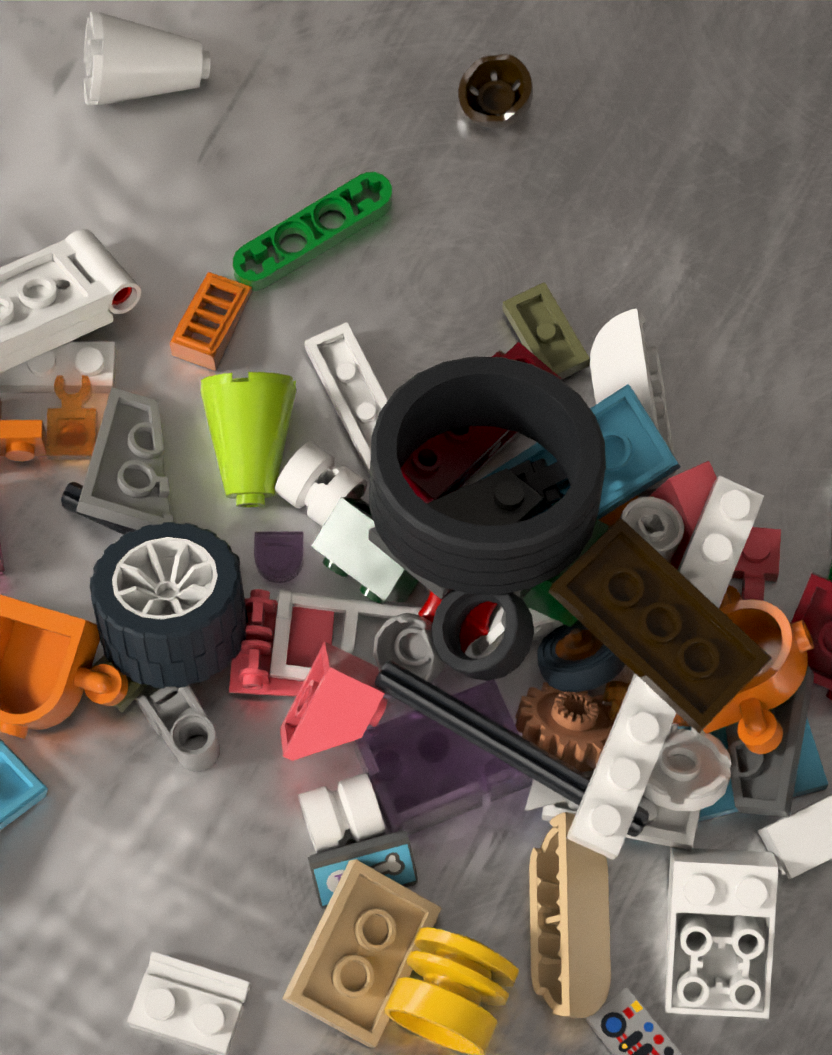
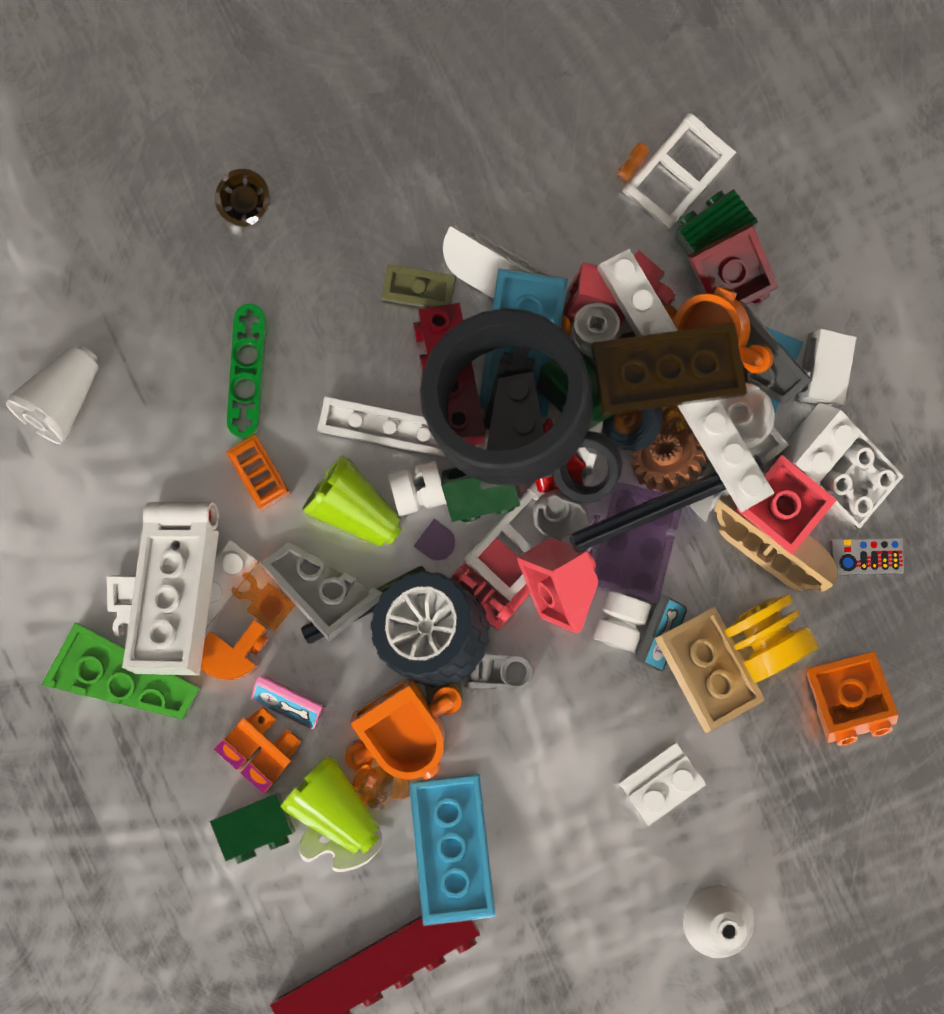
camera: 50 degrees left, 15 degrees up
none -> coral slope [736,455,837,555]

